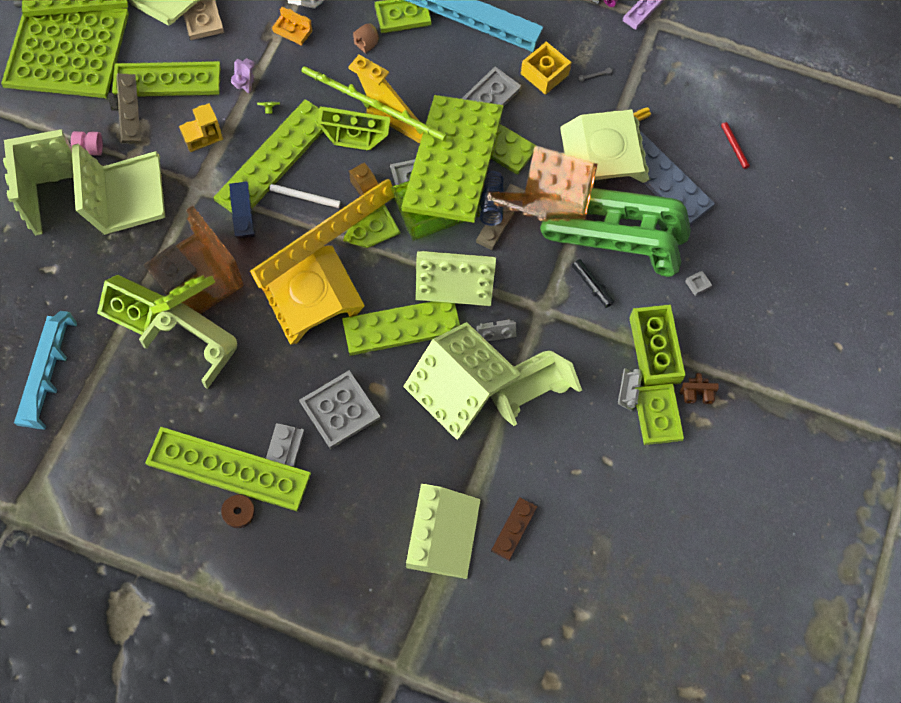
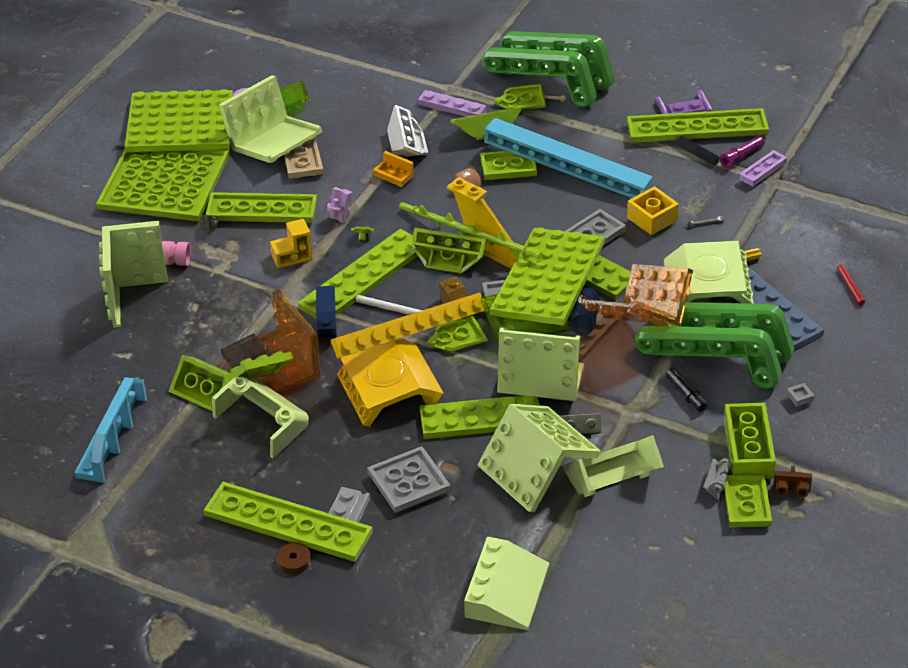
camera: 10 degrees right, 25 degrees down
yellowish green bracket [72,144,165,235] -> none
dark tan plate [116,73,141,144] -> none
reddish brown plate [491,497,537,561] -> none

